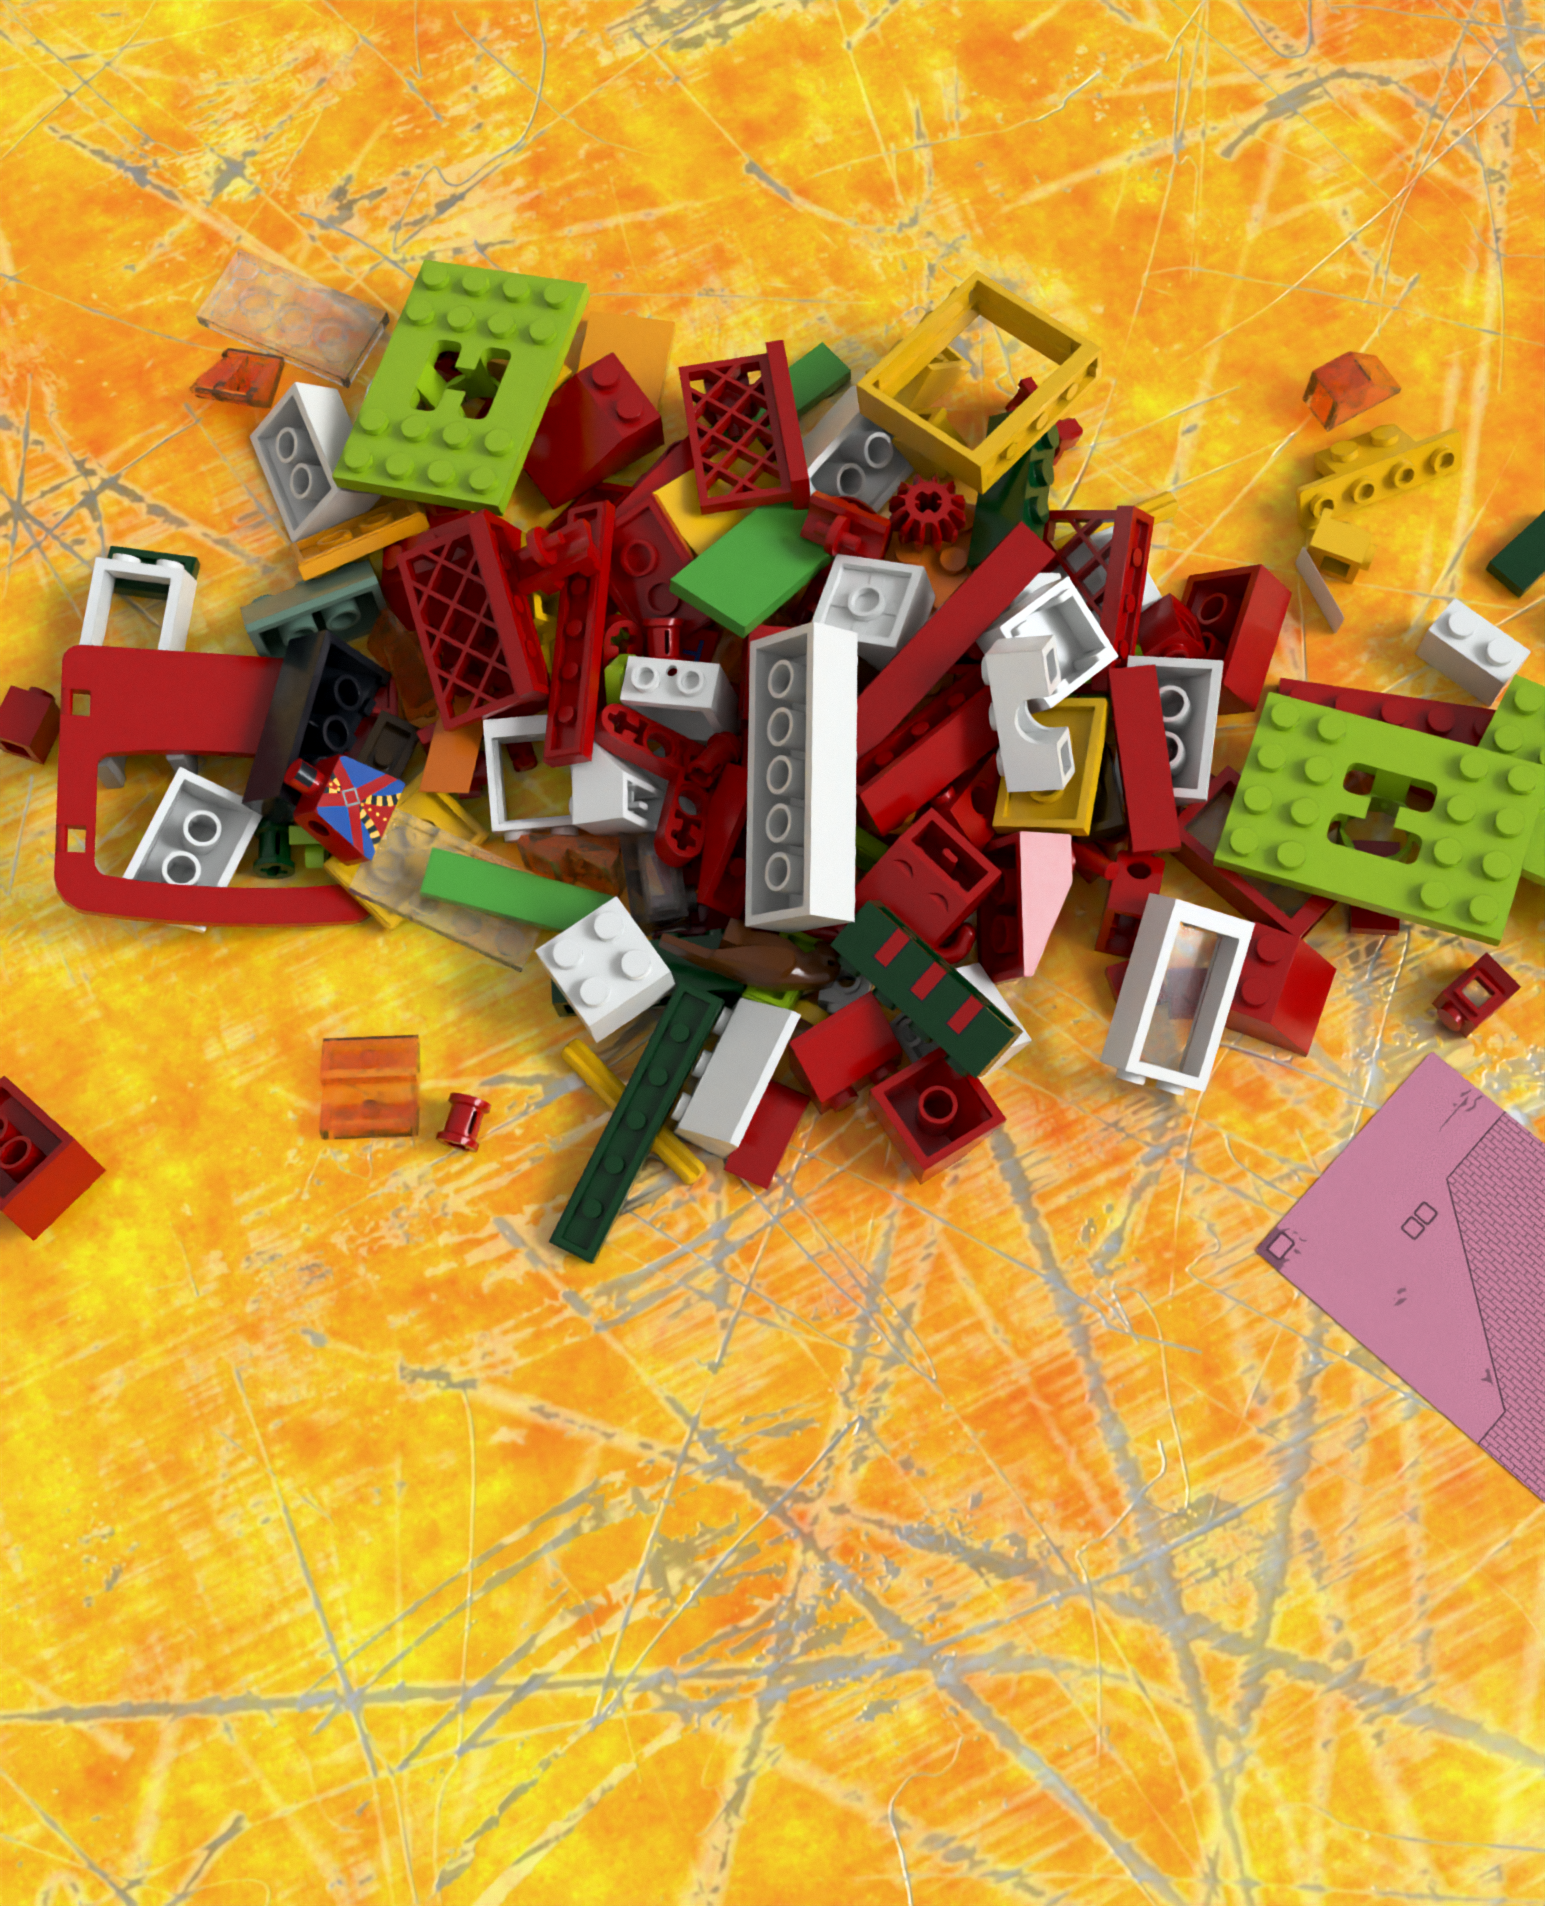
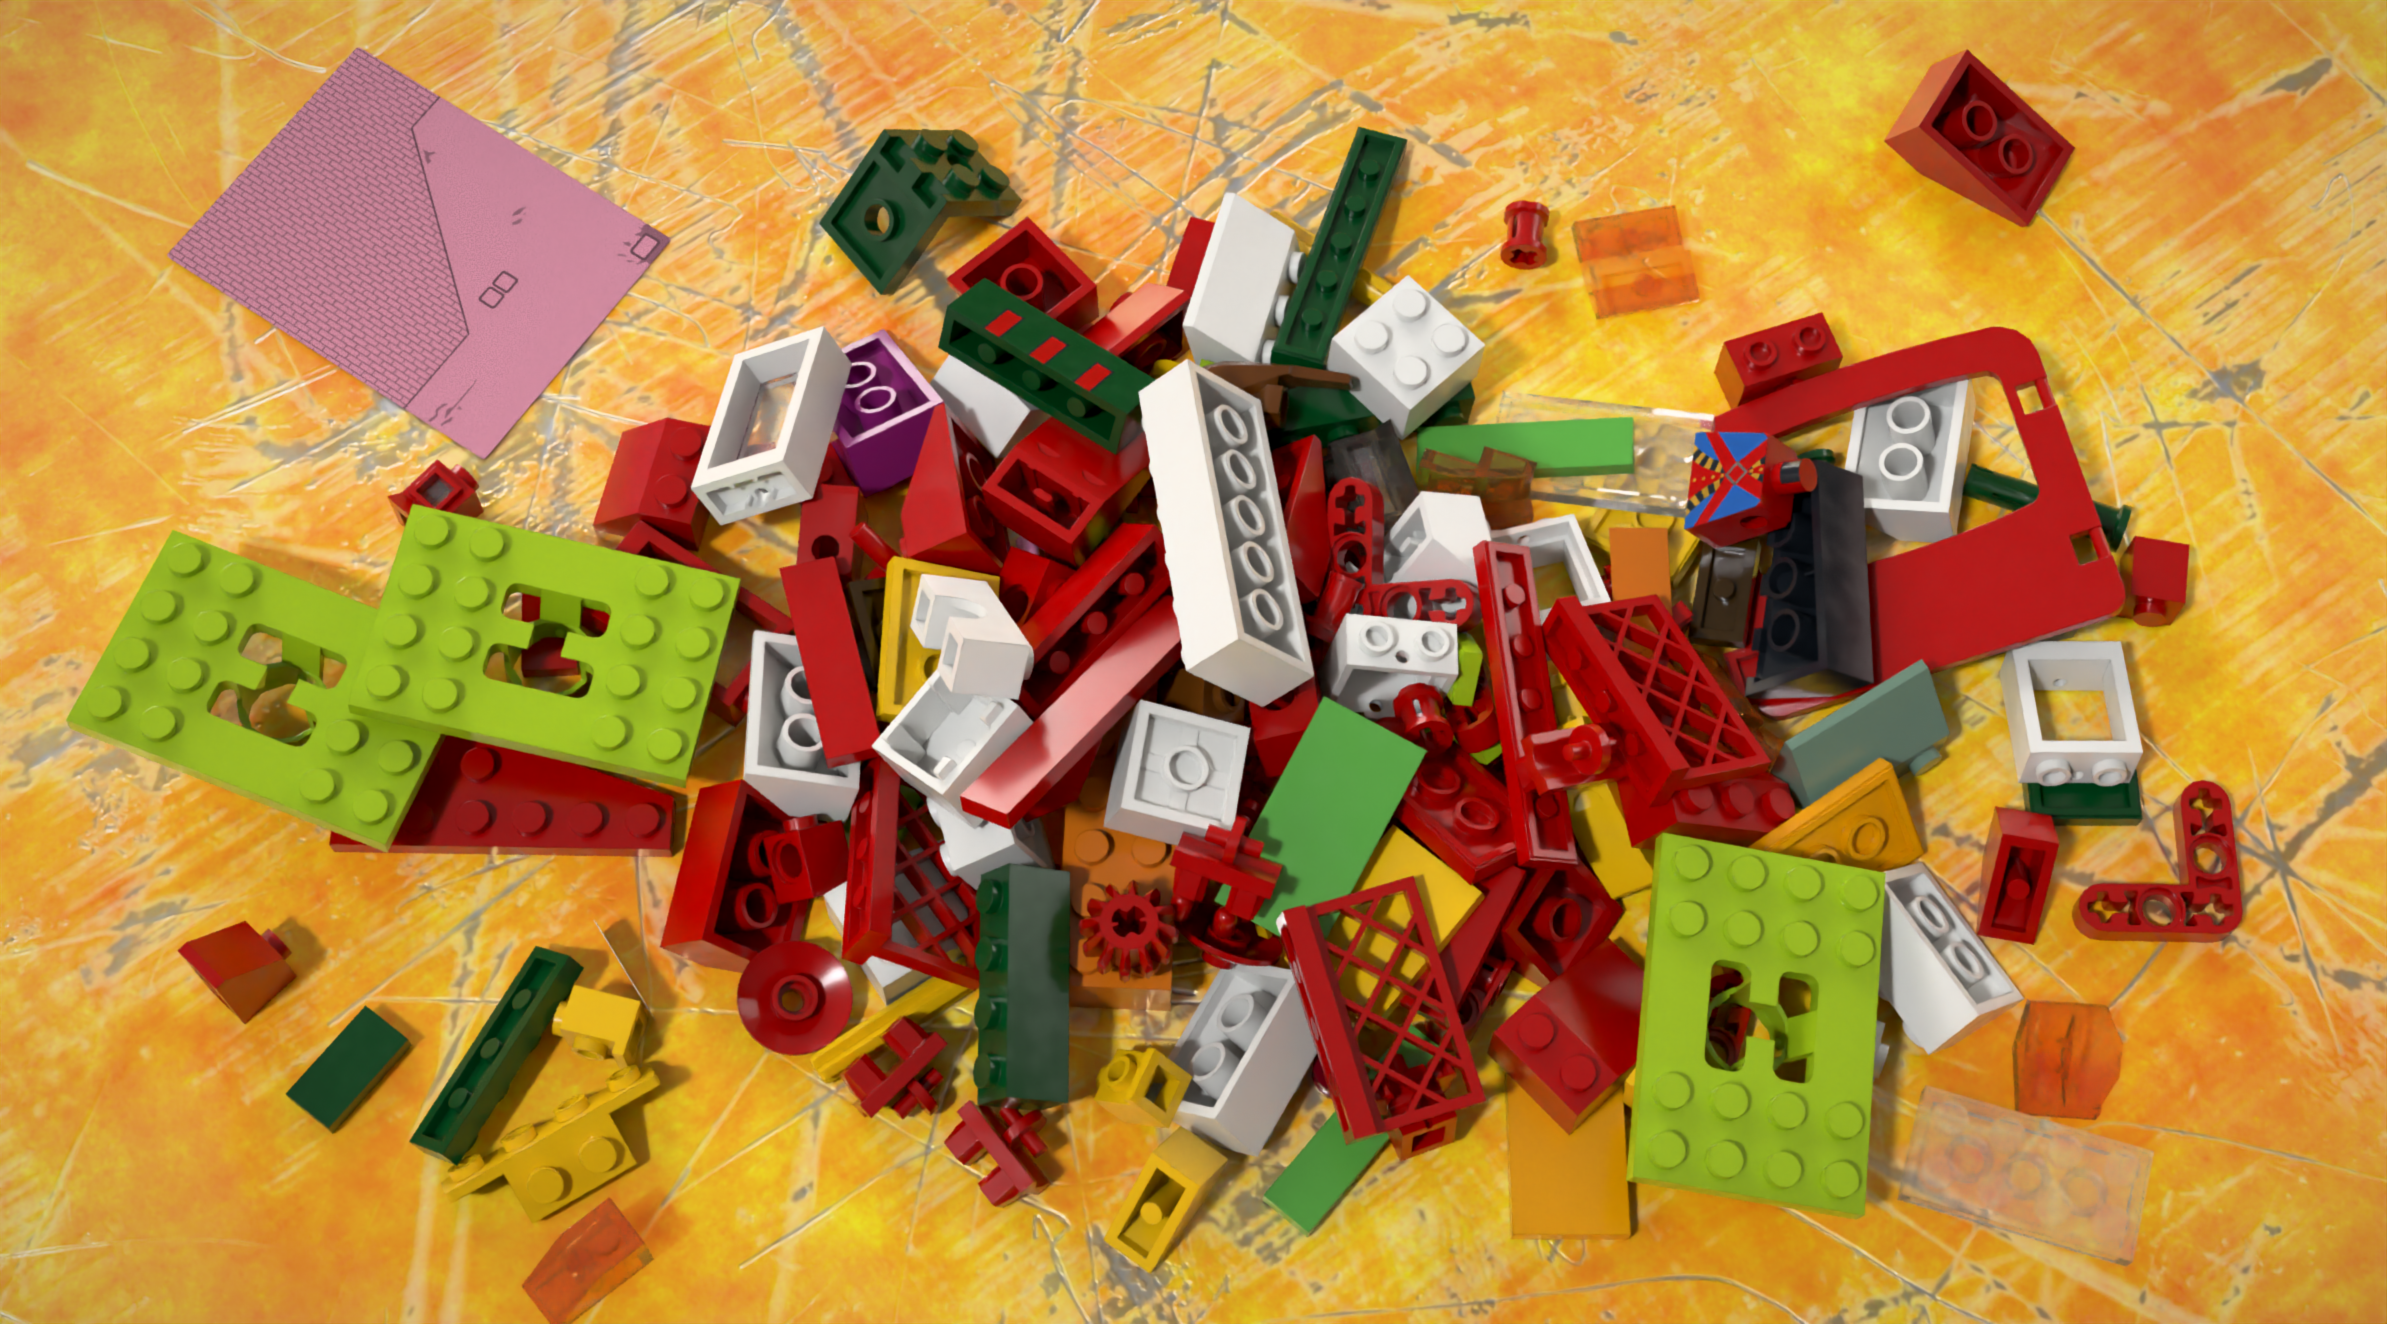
camera: 165 degrees right, 5 degrees down
yellow window [856,270,1102,495] -> none
white brick [1415,598,1531,707] -> none
none -> dark green plate [409,946,584,1166]
none -> red dish [736,940,853,1056]
none -> magenta slope [798,329,944,498]
none -> dark green bracket [819,129,1022,295]
none -> red hips [840,1015,947,1120]
none -> red brick [1714,312,1843,409]
none -> dark green pin [1962,463,2132,553]
none -> red slope [1976,806,2060,945]
none -> red beam [2072,780,2243,943]

